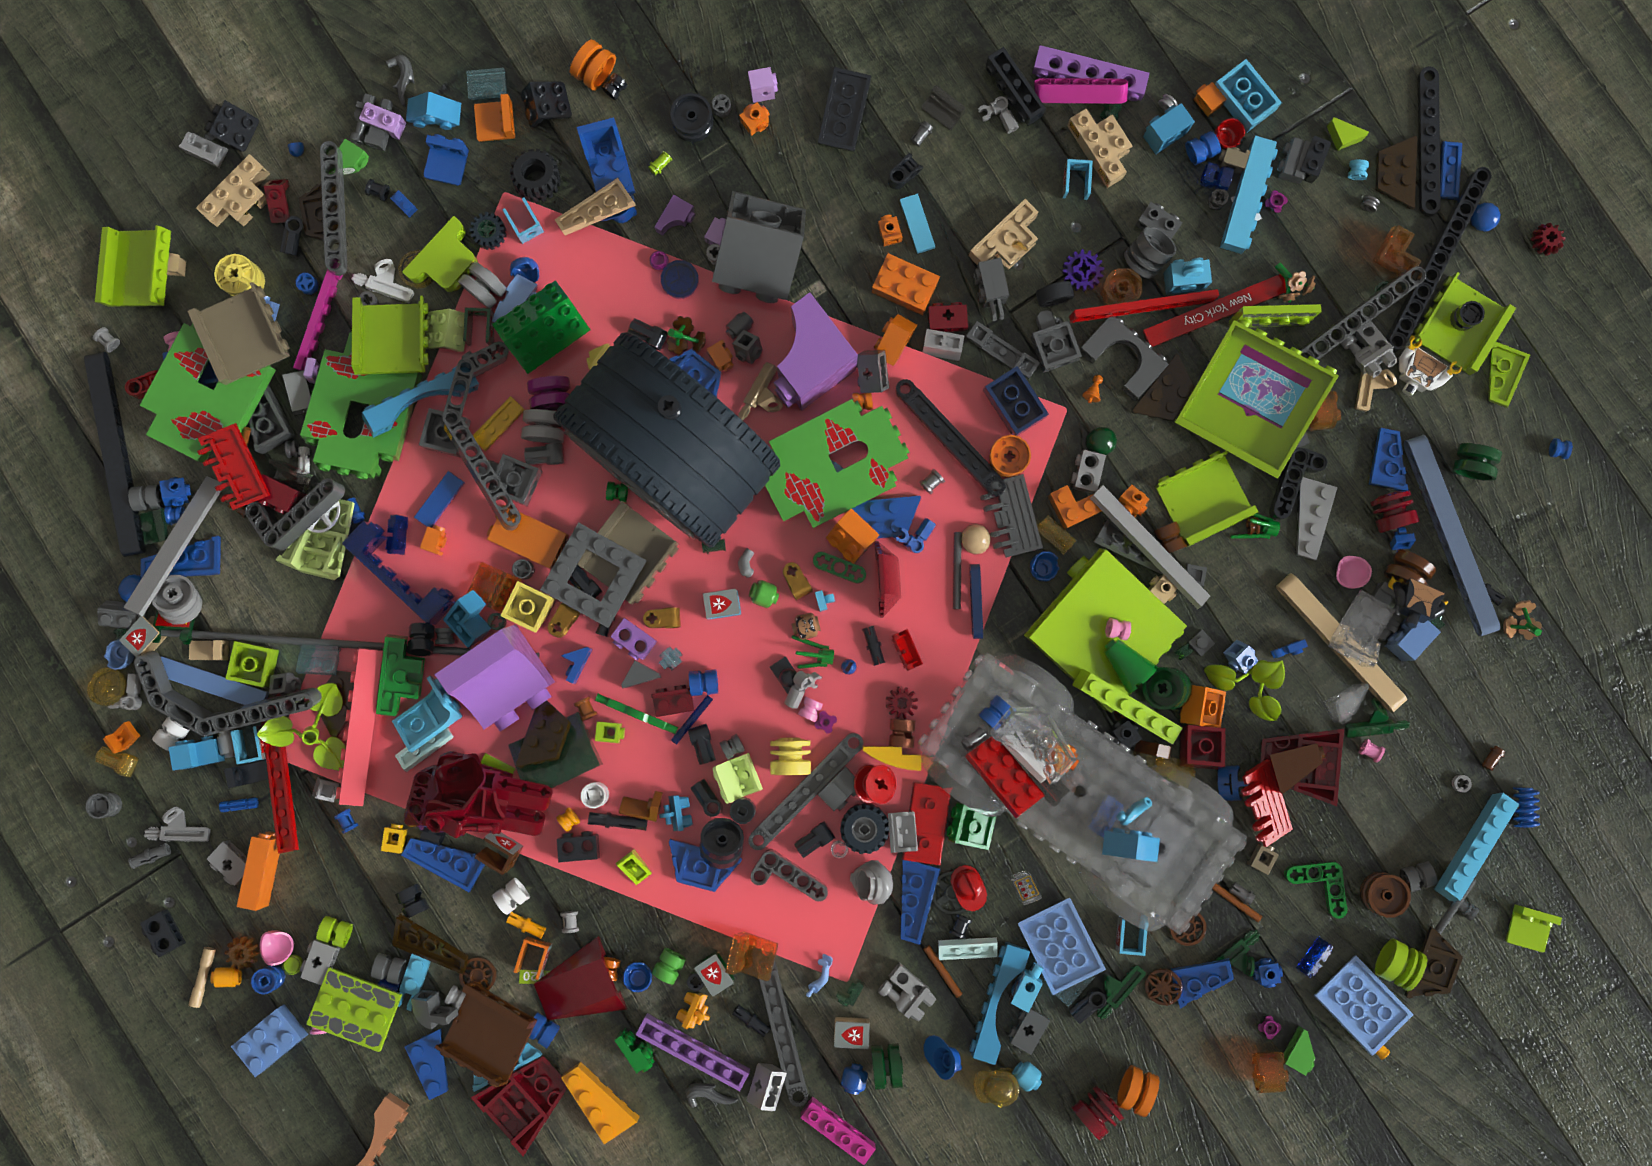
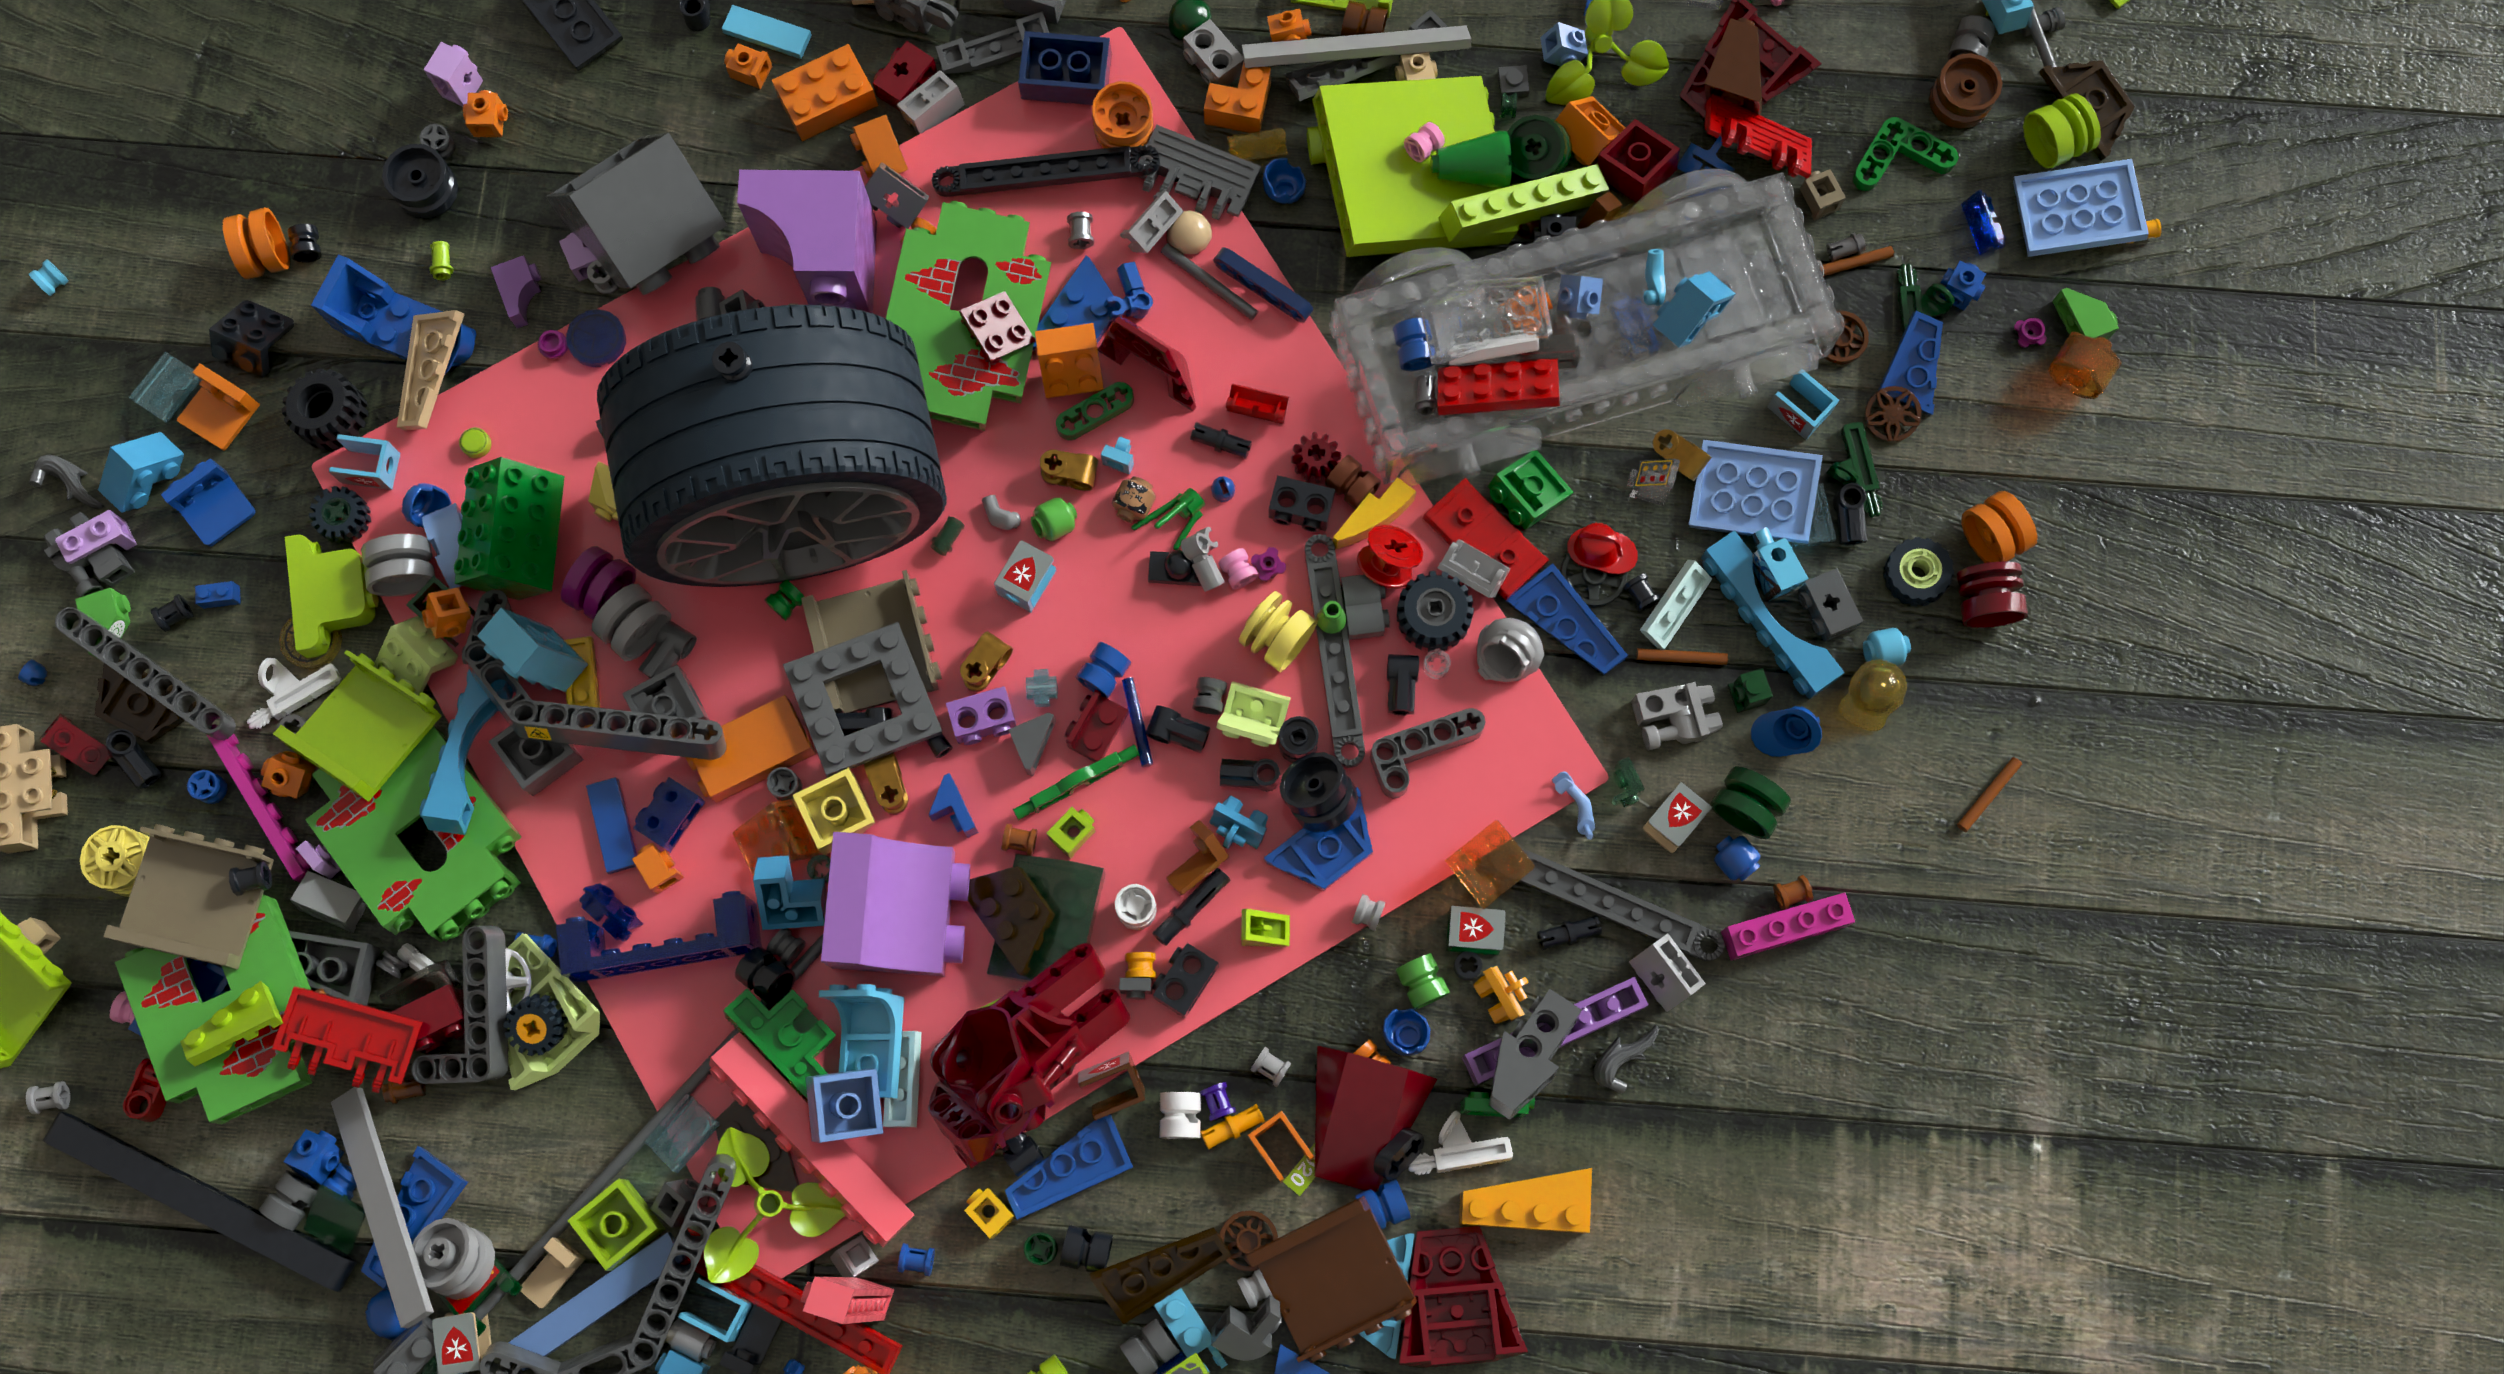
camera: 50 degrees left, 10 degrees down
none -> lime wing [180,981,283,1067]
none -> black bush [229,861,272,896]
none -> orange brick [261,751,316,798]
none -> orange brick [422,587,471,639]
none -> lime piece [459,427,491,459]
none -> medium azure brick [477,608,588,692]
none -> black wheel [504,994,568,1056]
none -> clear blue brick [633,777,705,853]
none -> coral brick [801,1277,894,1324]
none -> medium blue brick [805,1069,883,1143]
none -> hinge [959,291,1036,365]
none -> dark green wheel [1024,1232,1058,1265]
none -> dark grey plate [1119,978,1152,1000]
none -> light grey hinge [1120,190,1184,253]
none -> dark purple bush [1200,1082,1236,1122]
none -> black brick [1269,475,1335,532]
none -> bright green cone [1316,601,1347,634]
none -> light grey wheel [1352,894,1386,931]
none -> black beam [1373,1127,1424,1181]
none -> white piece [1408,1110,1513,1175]
none -> dark grey brick [1489,989,1582,1120]
none -> medium blue brick [1557,275,1603,319]
none -> pearl gold piece [1653,429,1712,481]
none -> dark green brick [1727,668,1773,713]
none -> dark orange bush [1773,875,1813,910]
none -> black wheel [1883,537,1954,607]

